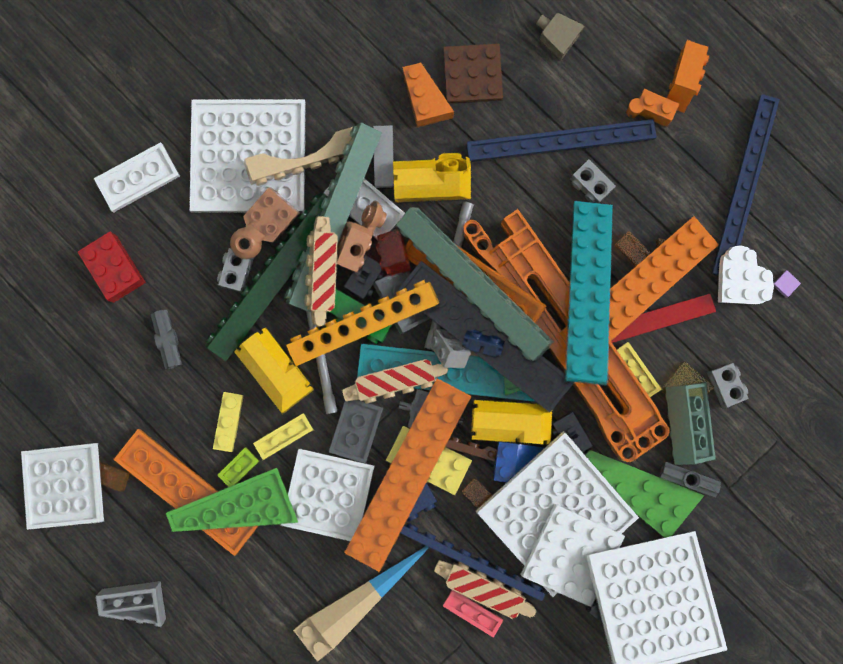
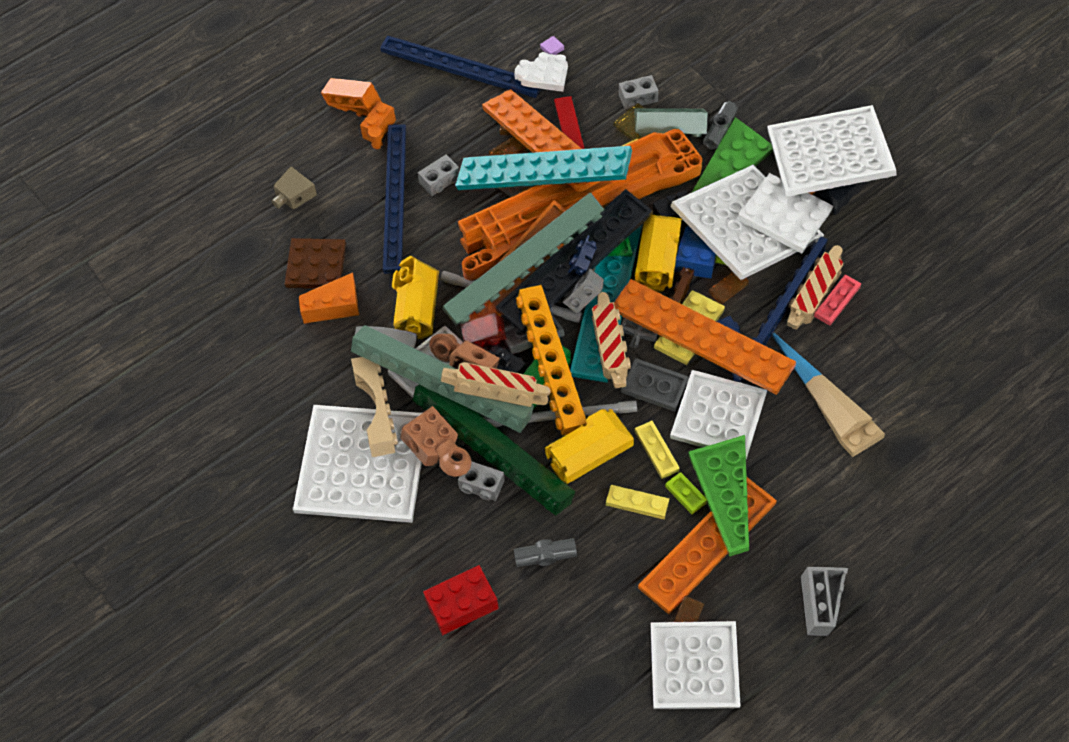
camera: 80 degrees left, 25 degrees down
white plate [94,142,180,213] -> none

